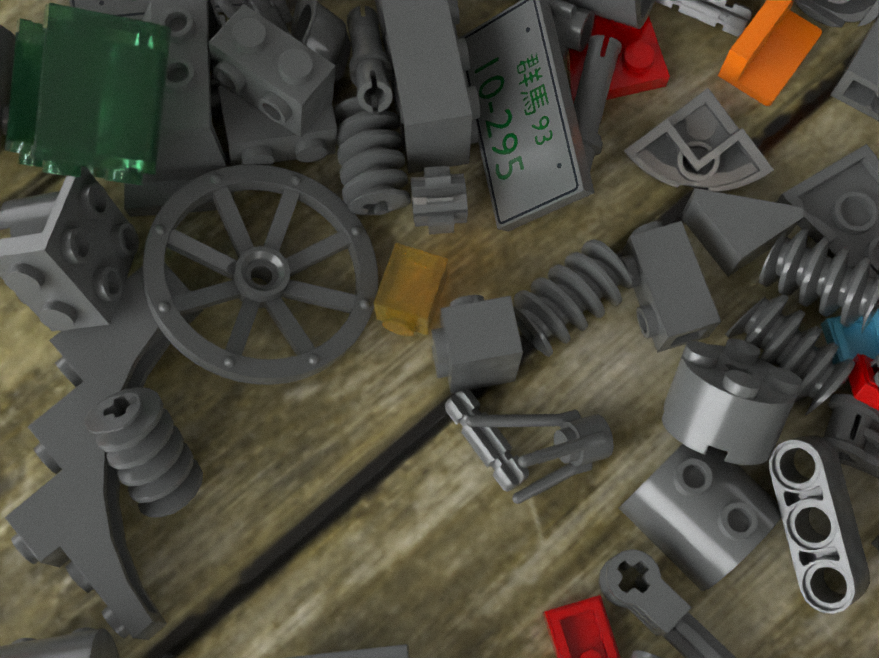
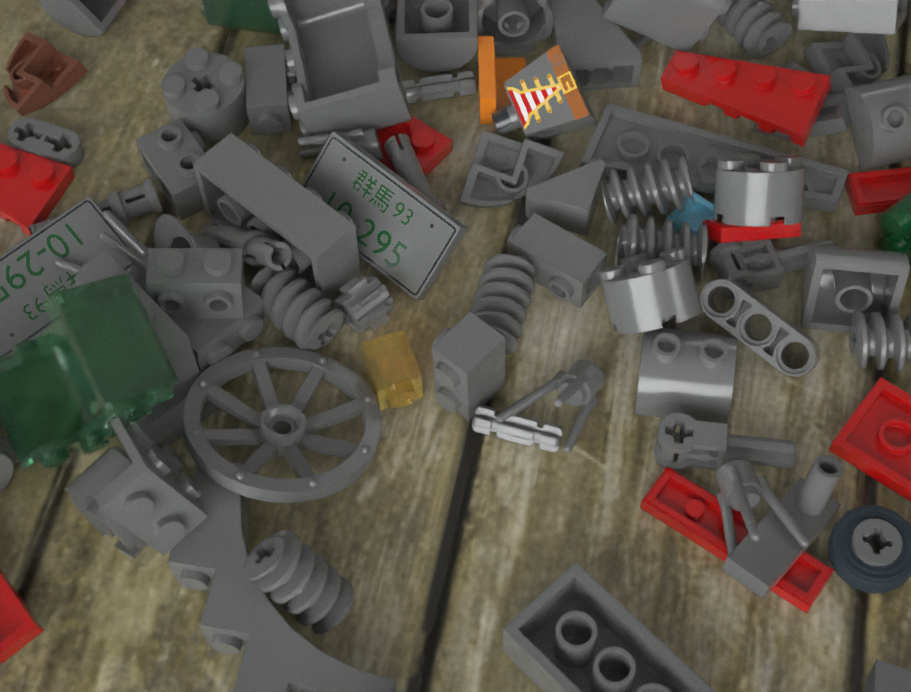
camera: 35 degrees left, 15 degrees down
none -> torso [491,45,597,142]

